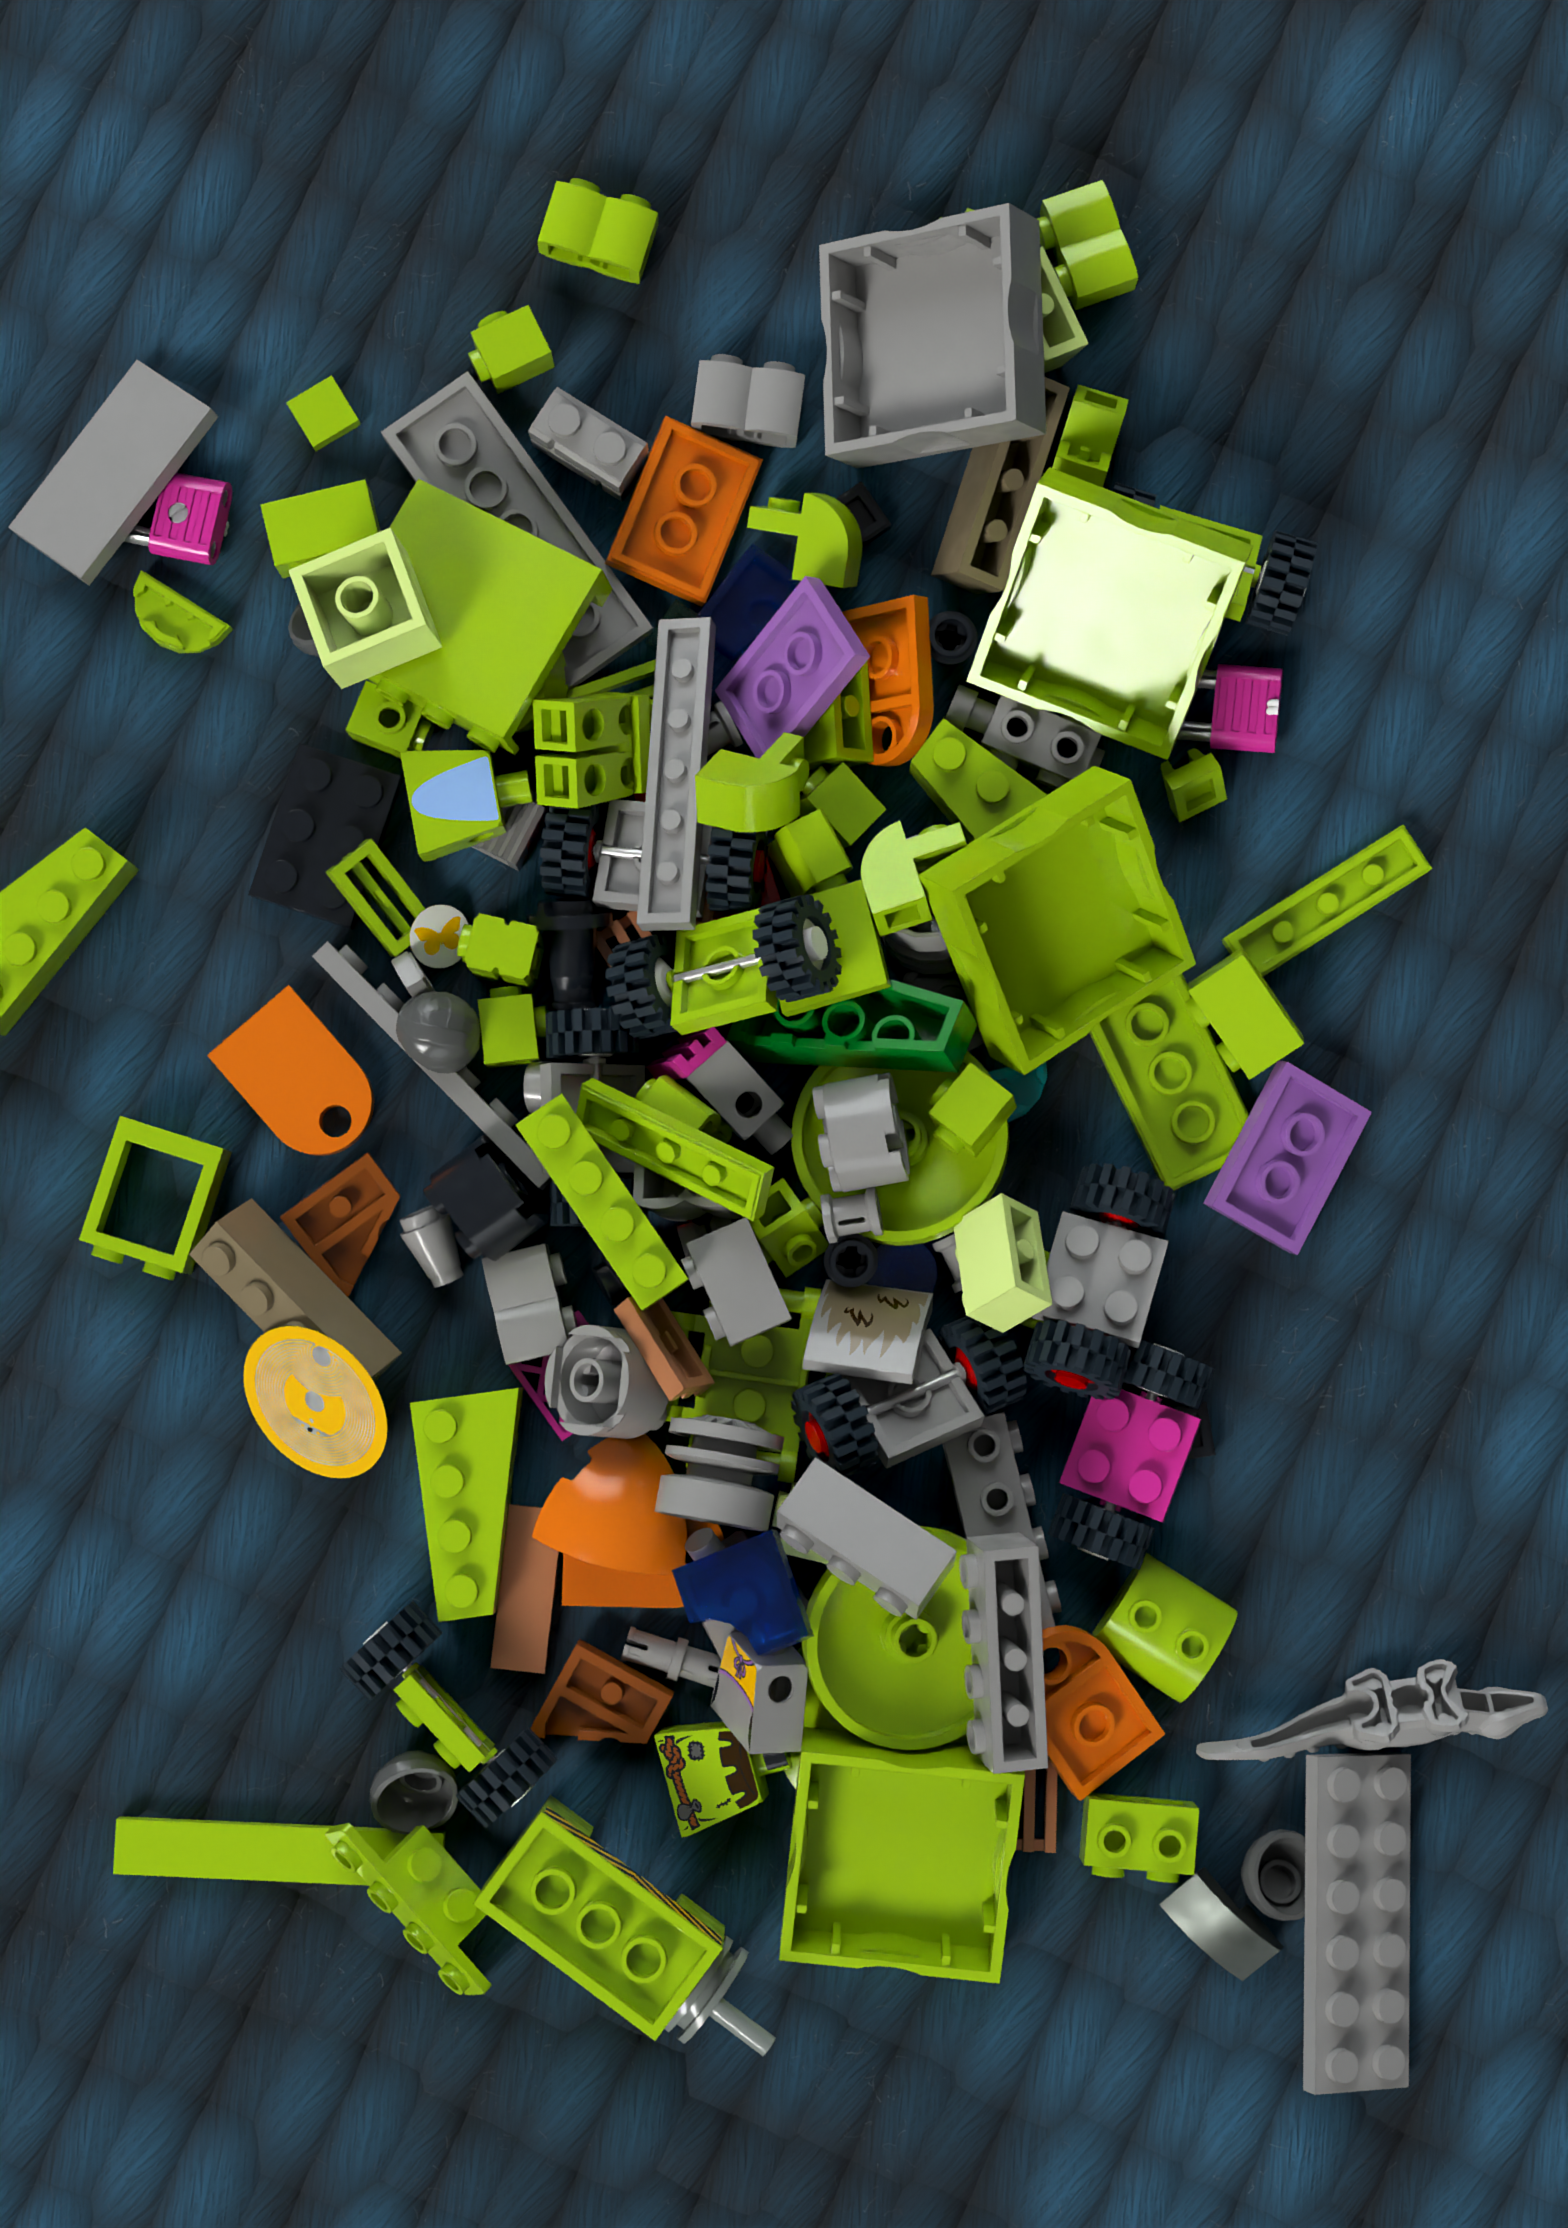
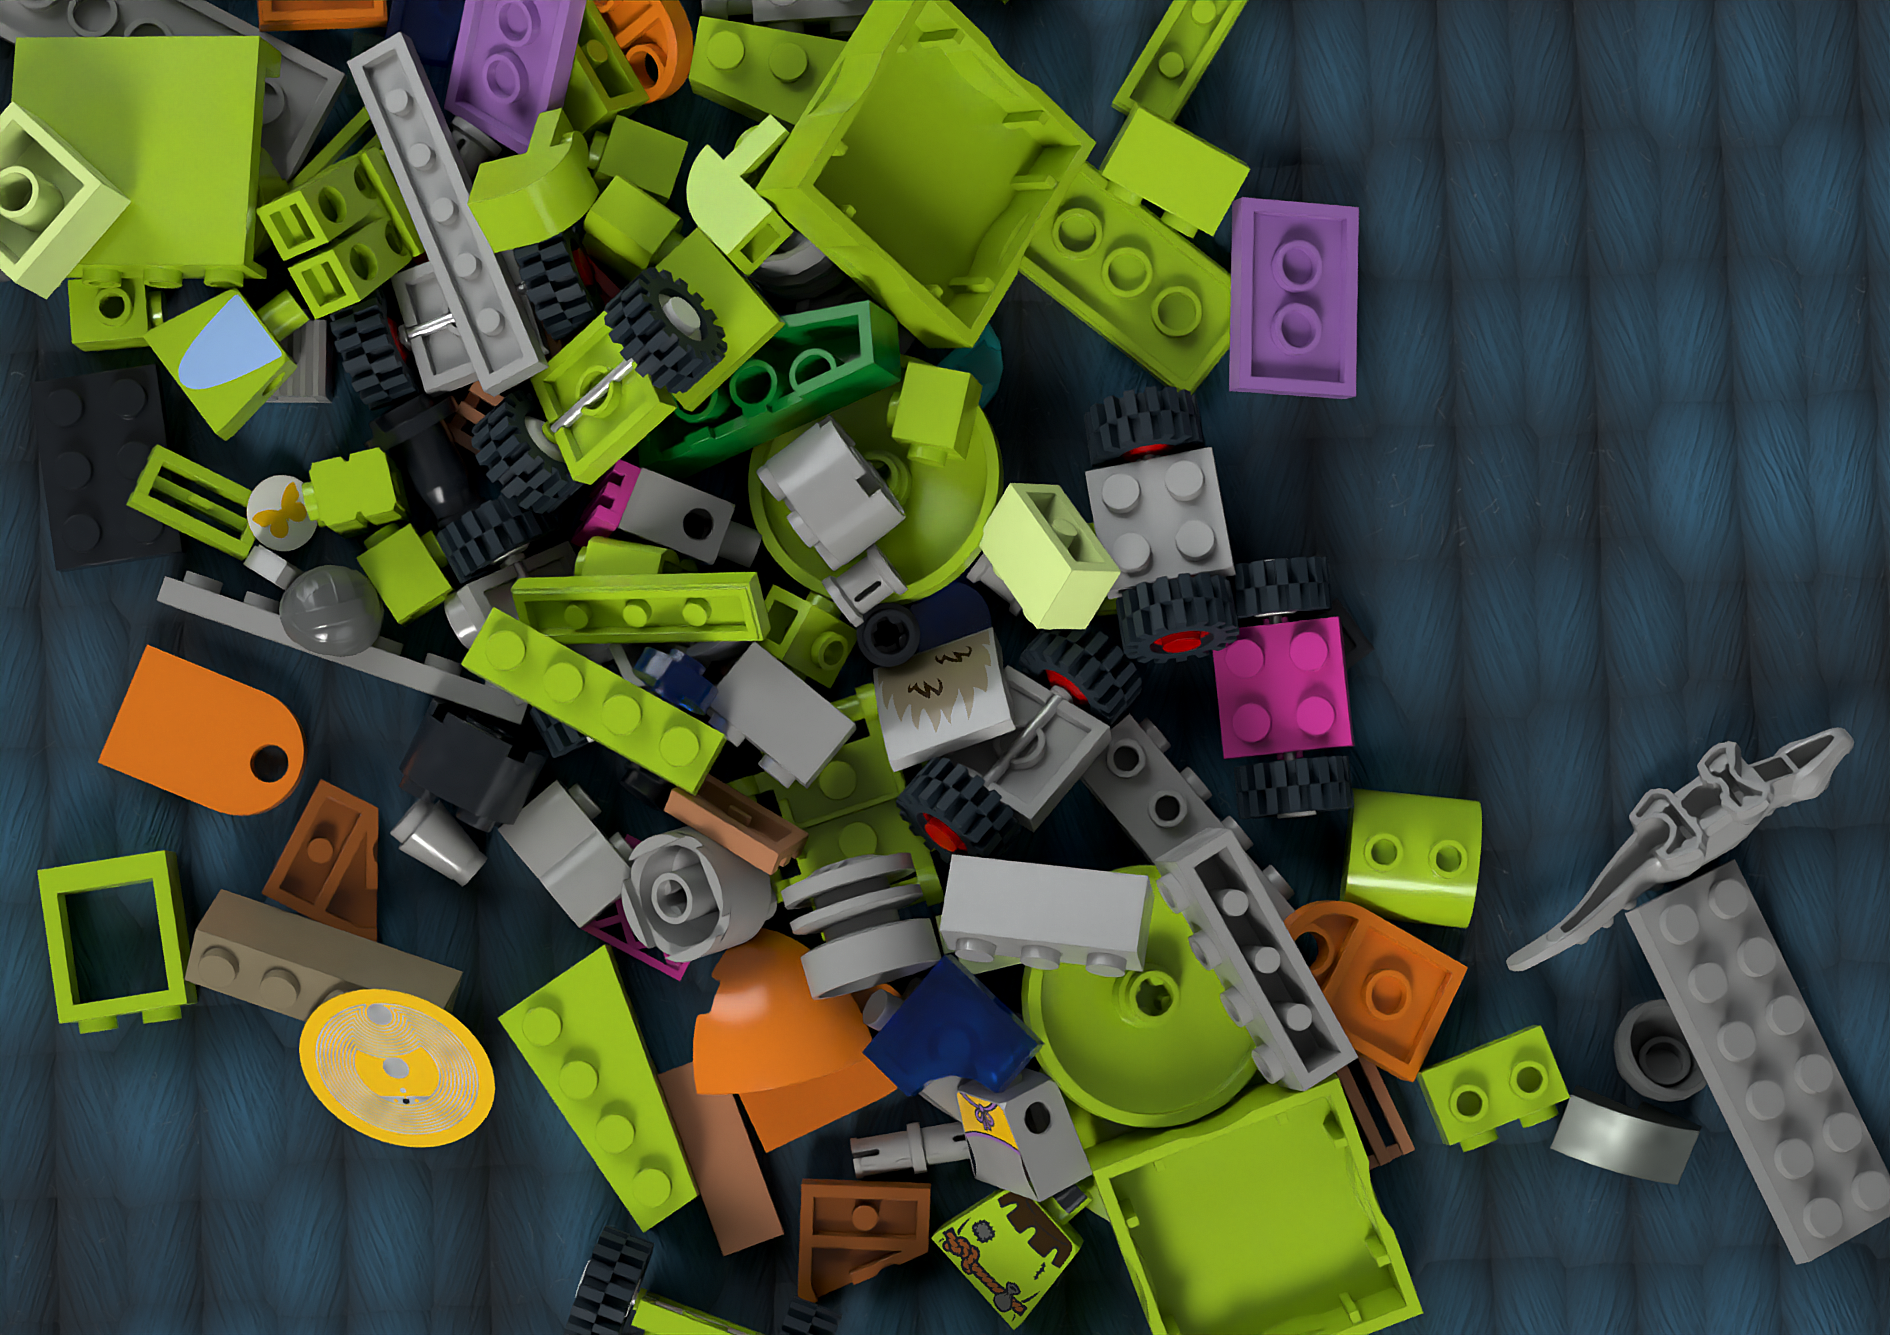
camera: 25 degrees left, 0 degrees up
none -> clear blue wheel [632,647,719,715]

